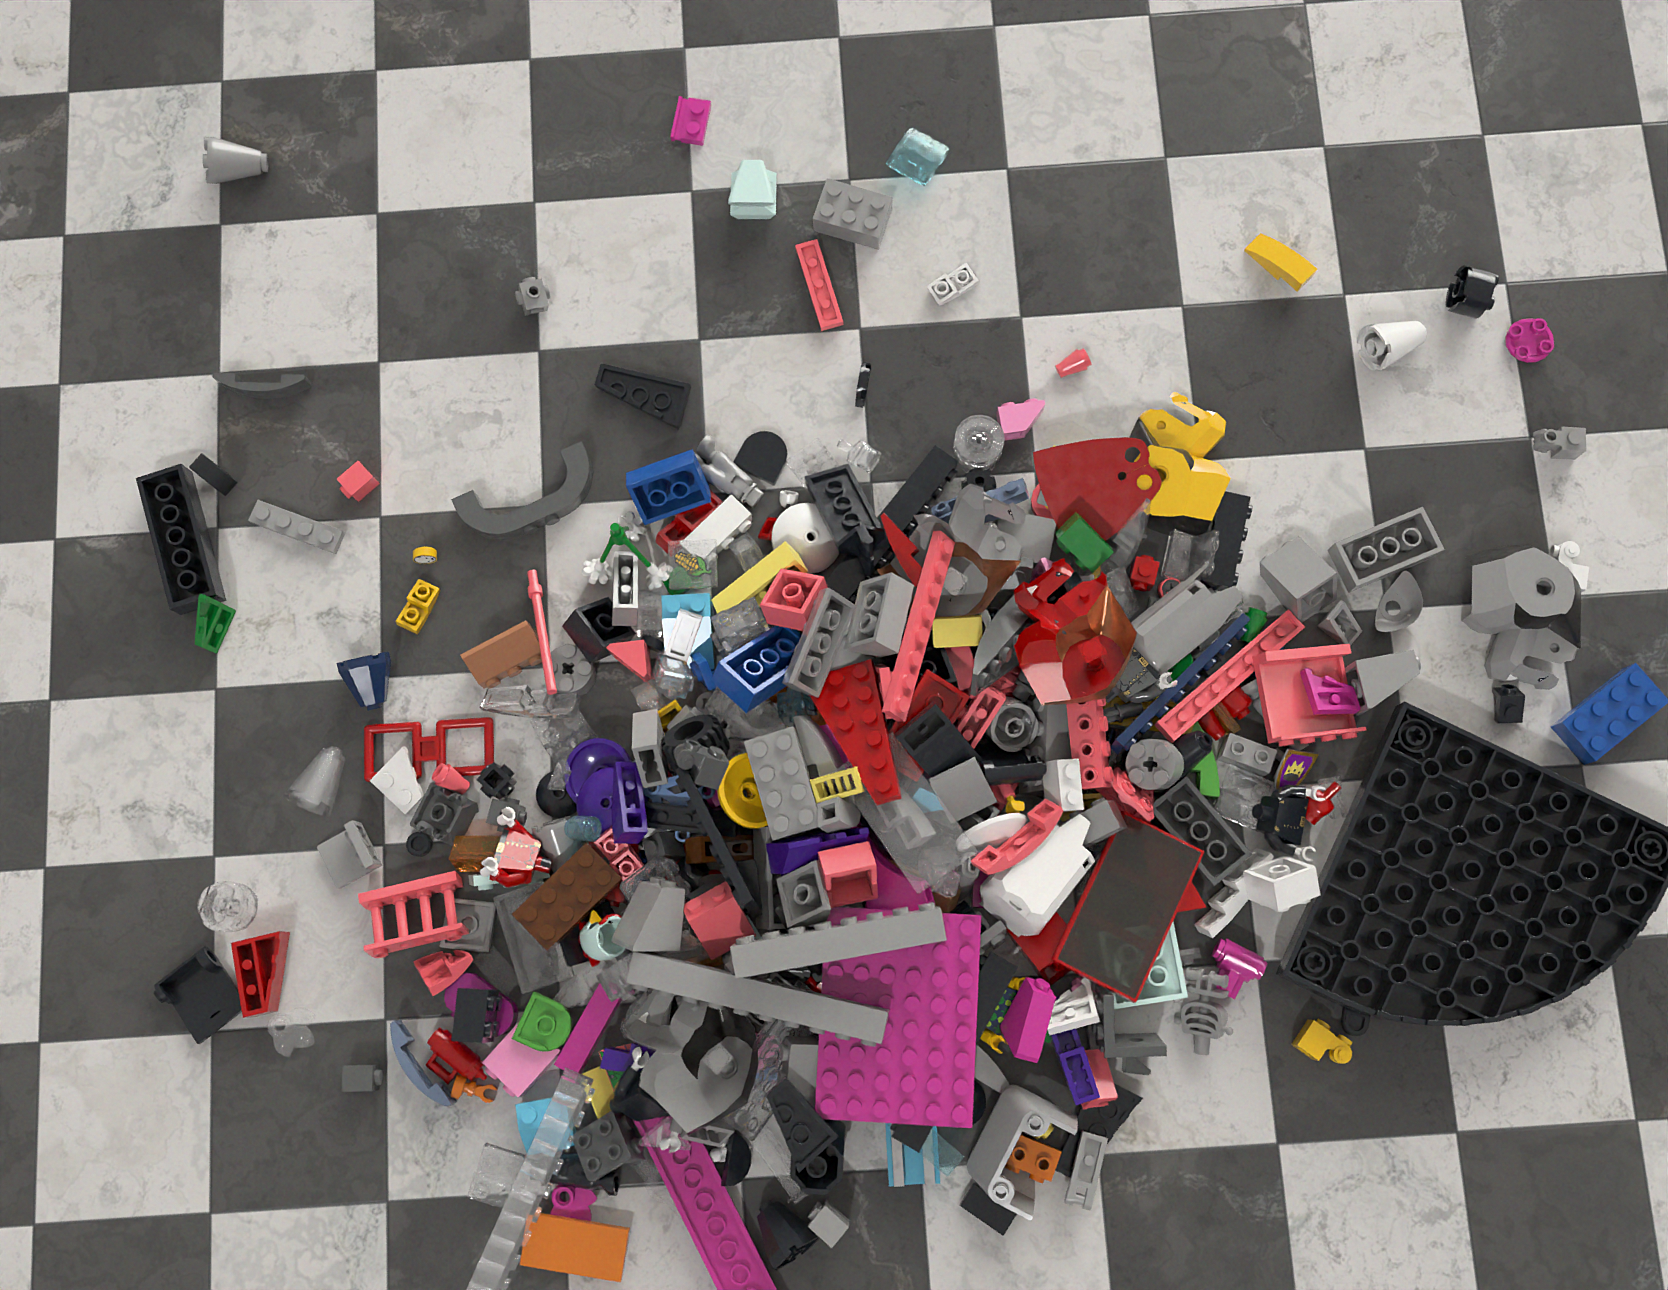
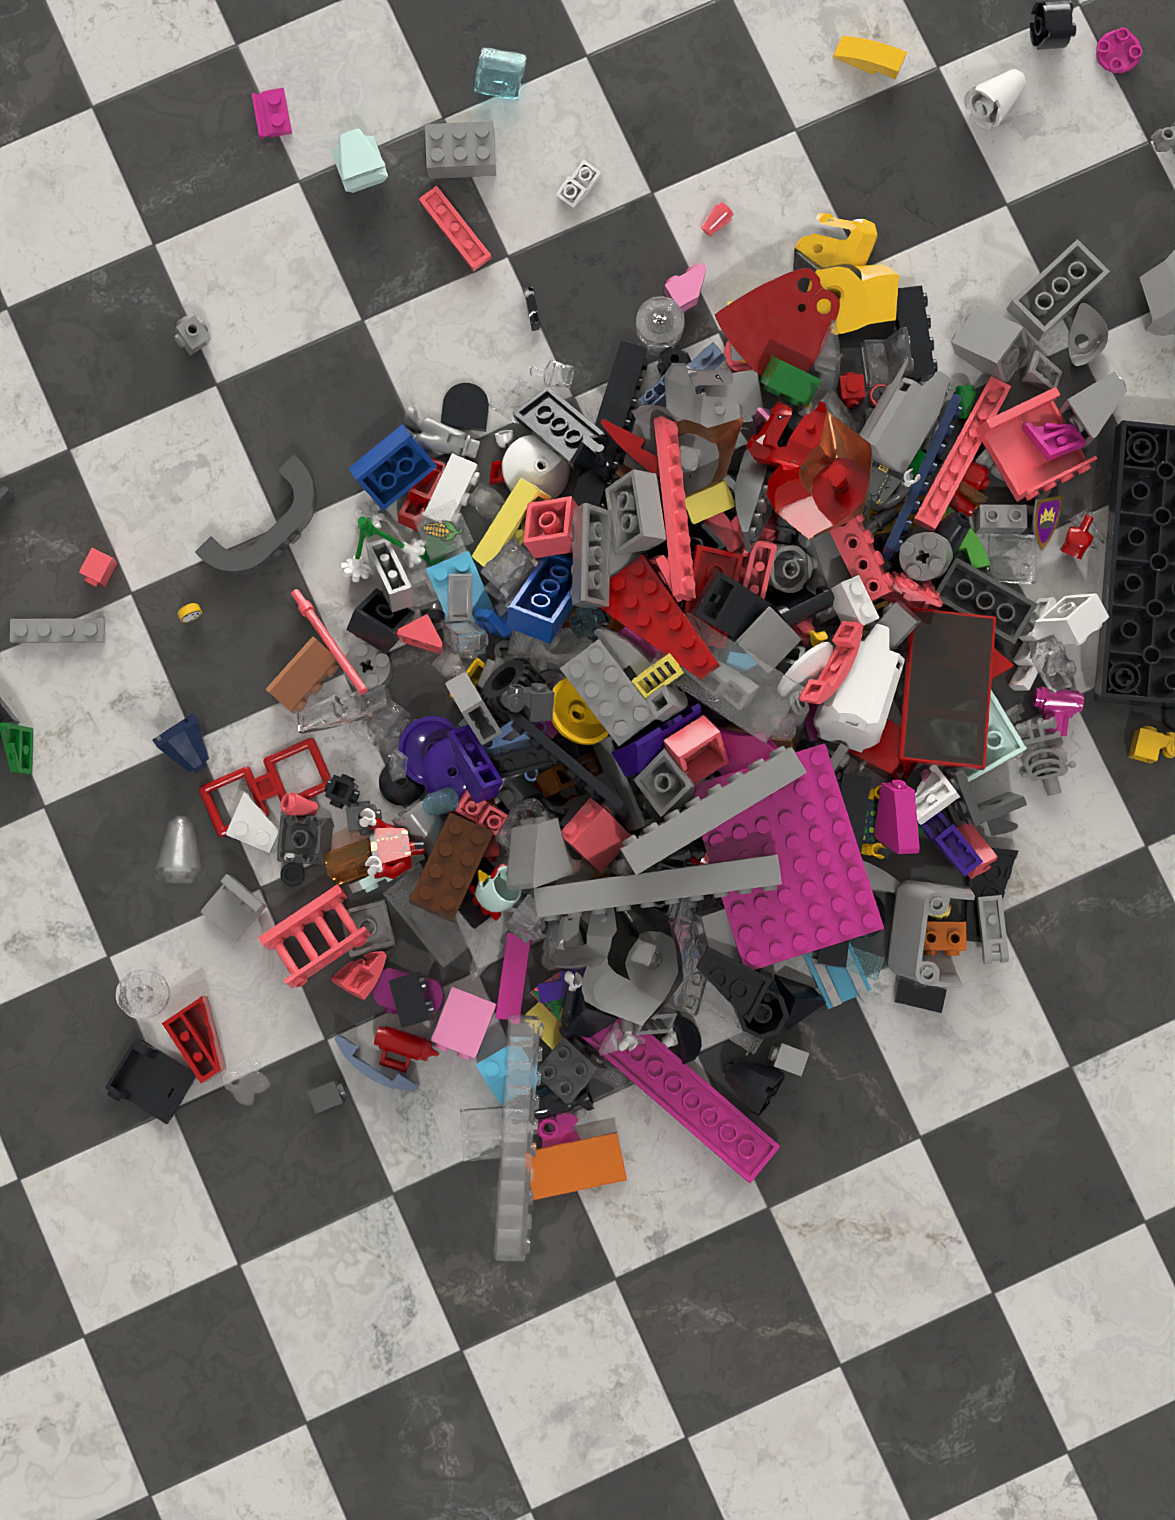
camera: 25 degrees left, 5 degrees up
yellow slope [396,579,440,635] -> none
orange piece [450,1074,498,1103] -> none
bright green tile [512,991,572,1052] -> none
black wing [595,363,691,430] -> none
black torso [1252,785,1326,862] -> none
none -> black slope [774,974,826,1030]
none -> clear brick [1030,634,1076,694]

